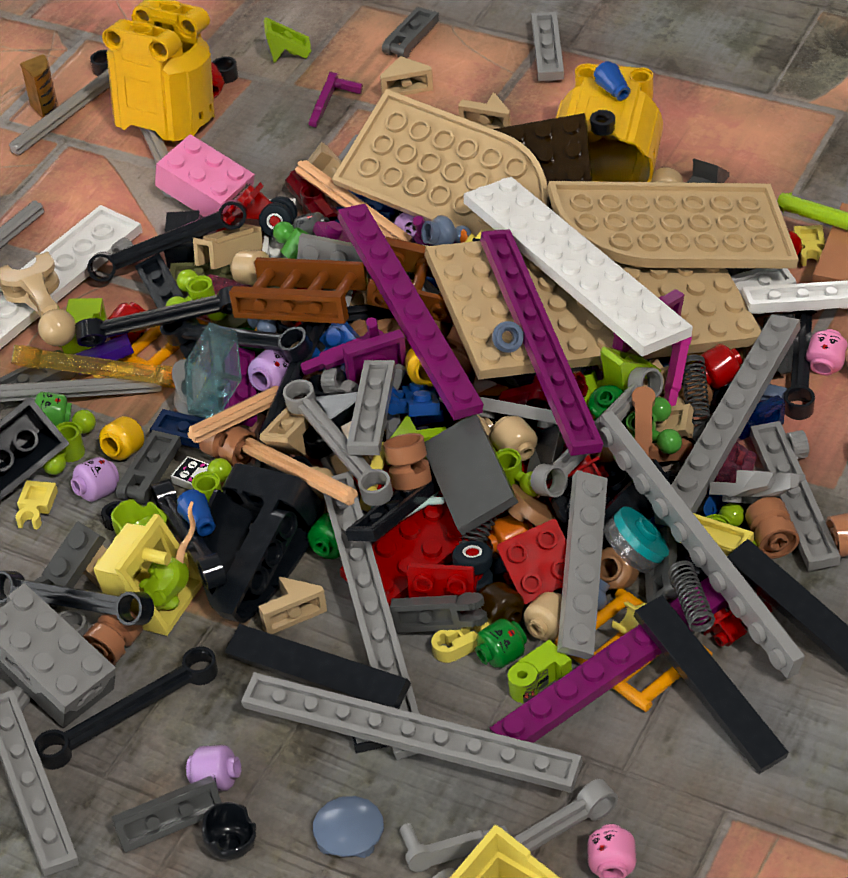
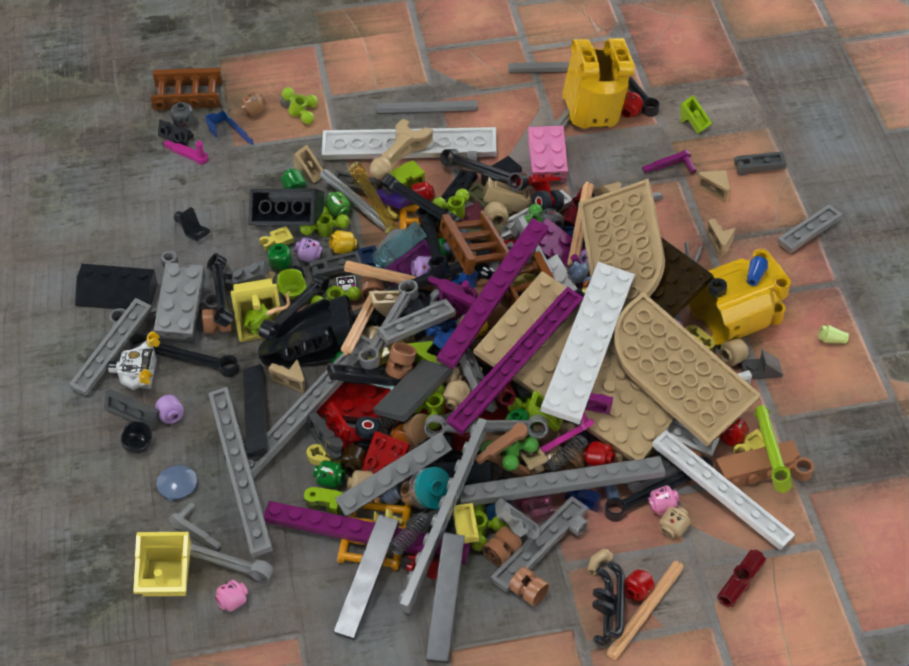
camera: 50 degrees right, 5 degrees up
pearl gold brick [20,54,58,118] -> none
blue cone [177,489,215,536] -> none
sand blue plate [492,321,524,353] -> none
none -> torso [108,332,160,390]
none -> green head [267,243,292,271]
none -> yellowish green cone [818,324,849,344]

